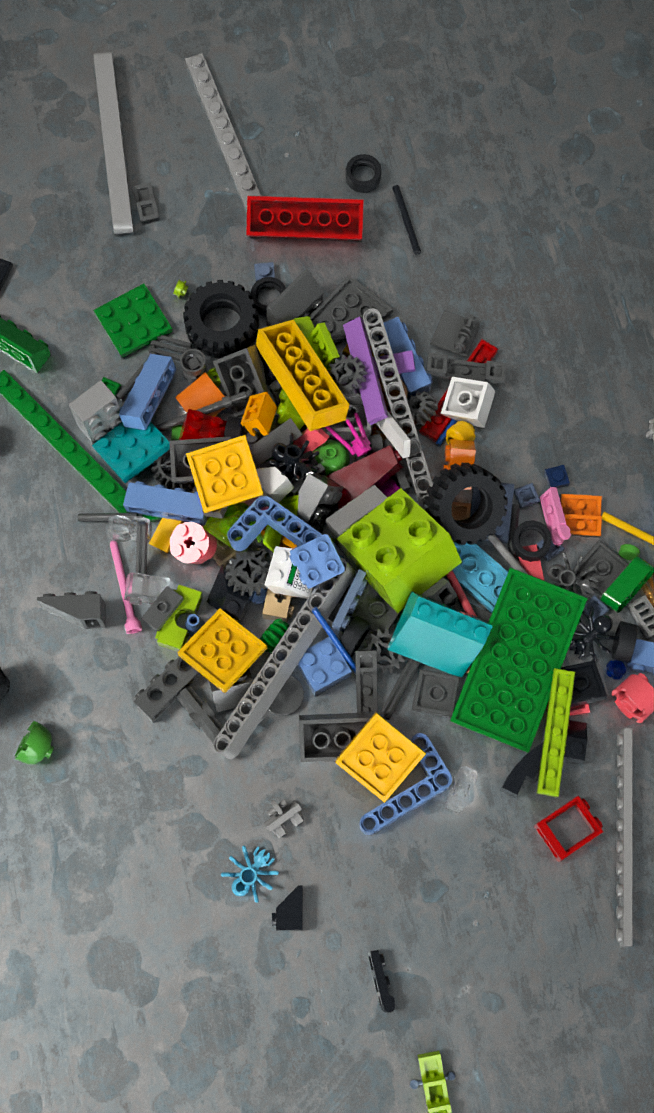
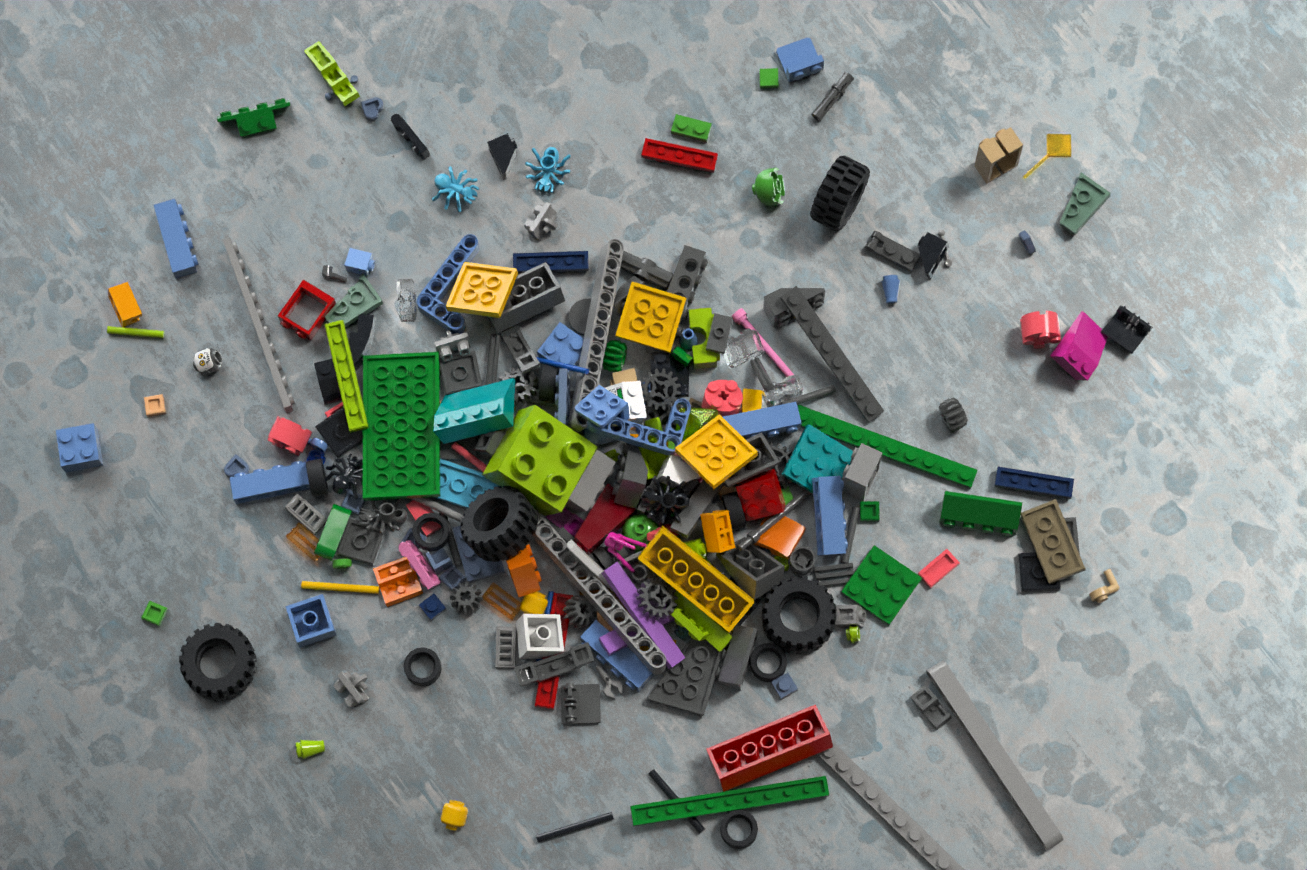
camera: 160 degrees right, 0 degrees up
none -> green bracket [217,98,291,136]
none -> medium blue piece [307,437,328,452]
none -> dark grey hand [322,265,348,283]
none -> sand green wing [325,273,384,328]
none -> light blue brick [345,248,375,276]
none -> sand blue tile [361,97,384,121]
none -> black tyre [403,647,442,686]
none -> sand blue panel [426,548,453,575]
none -> medium azure animal [432,166,479,212]
none -> light grey hips [434,330,471,362]
none -> yellow head [440,800,468,830]
none -> dark grey gear [449,581,483,615]
none -> clear orange tile [482,582,521,621]
none -> light grey slope [495,626,517,668]
none -> dark blue plate [513,251,589,273]
none -> black bar [536,812,614,843]
none -> light grey bar [596,664,623,699]
none -> green plate [630,776,829,827]
none -> red plate [641,138,718,173]
none -> bright green plate [671,114,712,143]
none -> green slope [671,346,693,367]
none -> dark grey plate [780,286,884,422]
none -> light grey bracket [835,605,866,628]
none -> coral tile [918,549,960,589]

